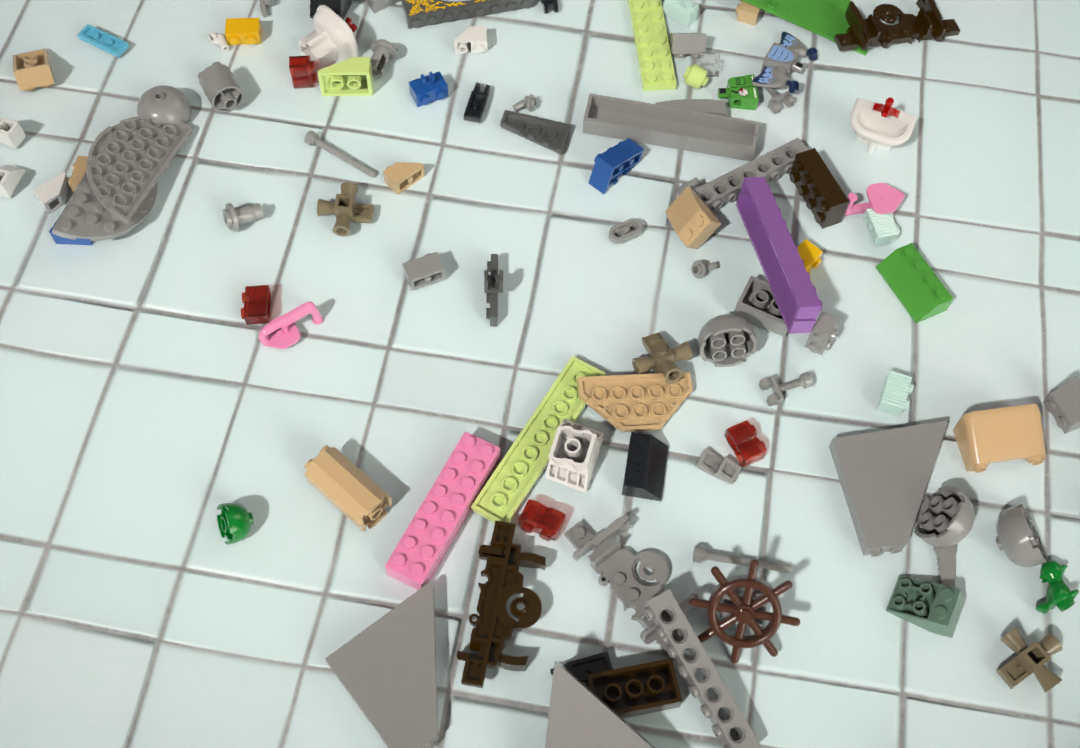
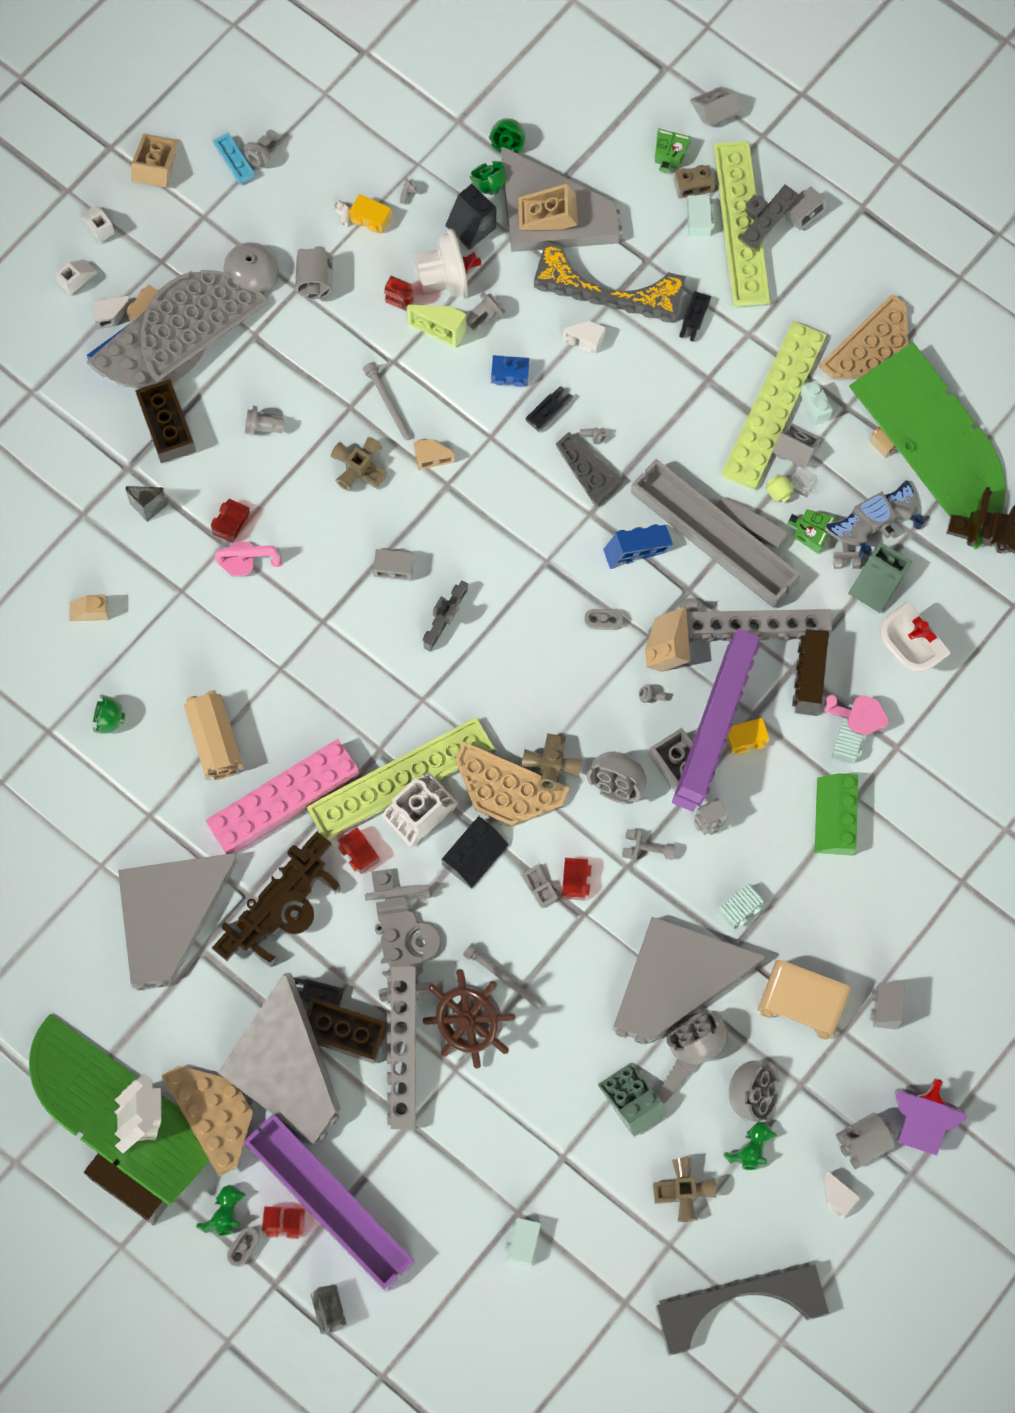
camera: 30 degrees right, 10 degrees up
none -> tan slope [70,594,108,621]
none -> clear smoke slope [125,486,167,522]
none -> dark brown brick [135,379,196,463]
none -> light grey piece [244,130,281,168]
none -> sand green slope [848,542,913,613]

